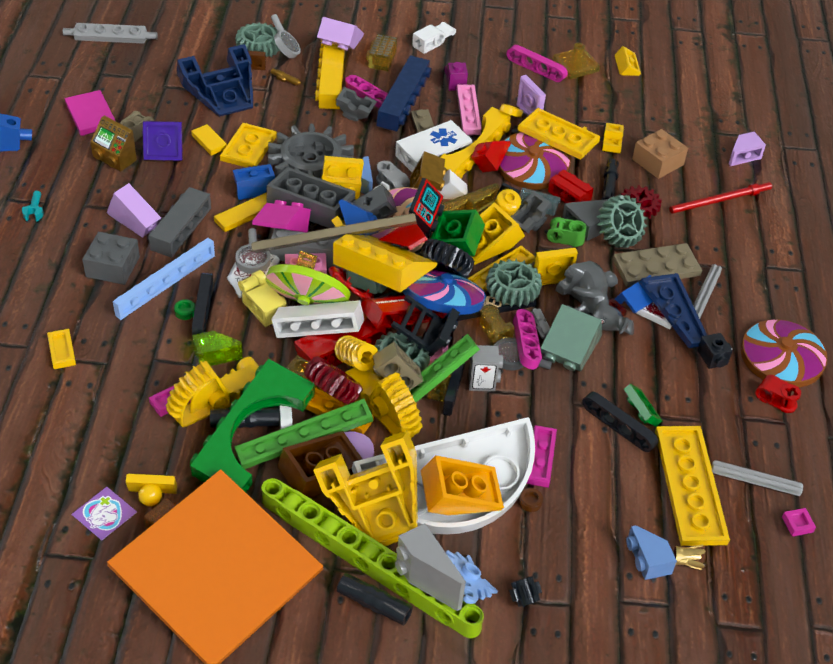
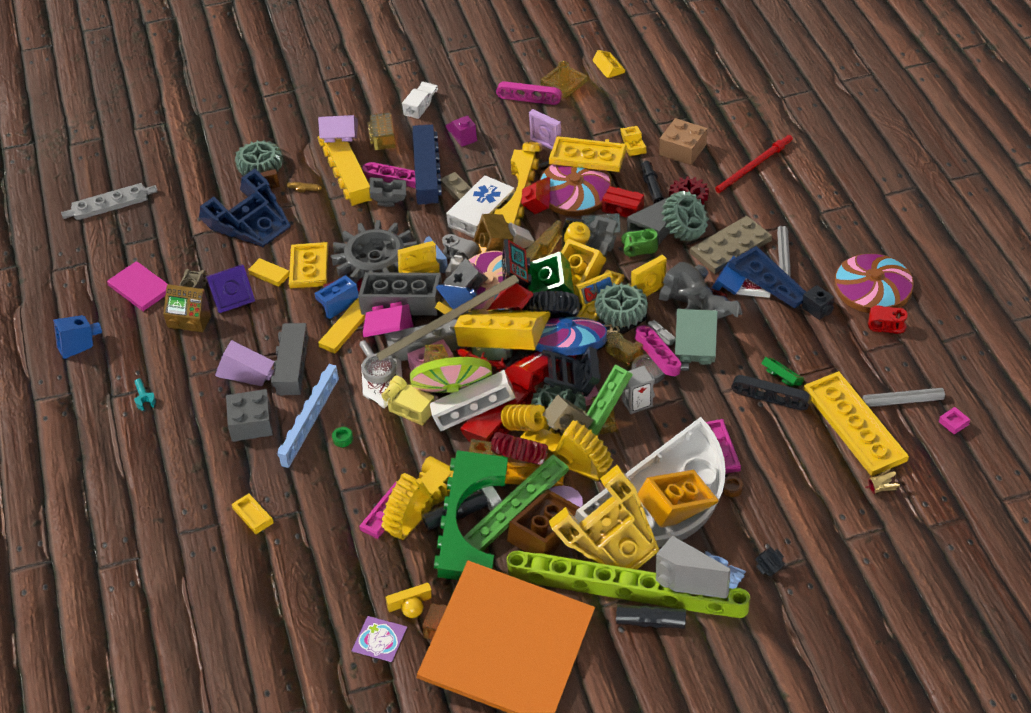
camera: 15 degrees left, 0 degrees up
black beam [192,273,213,338] -> none
clear neon green slope [192,331,243,366] -> none
light grey piece [271,14,301,58] -> none
black tile [443,336,466,416] -> none
bright pink plate [457,85,482,136] -> none
medium blue slope [626,525,677,580] -> none
lavender slope [729,132,766,166] -> none
none -> slope [576,272,614,307]

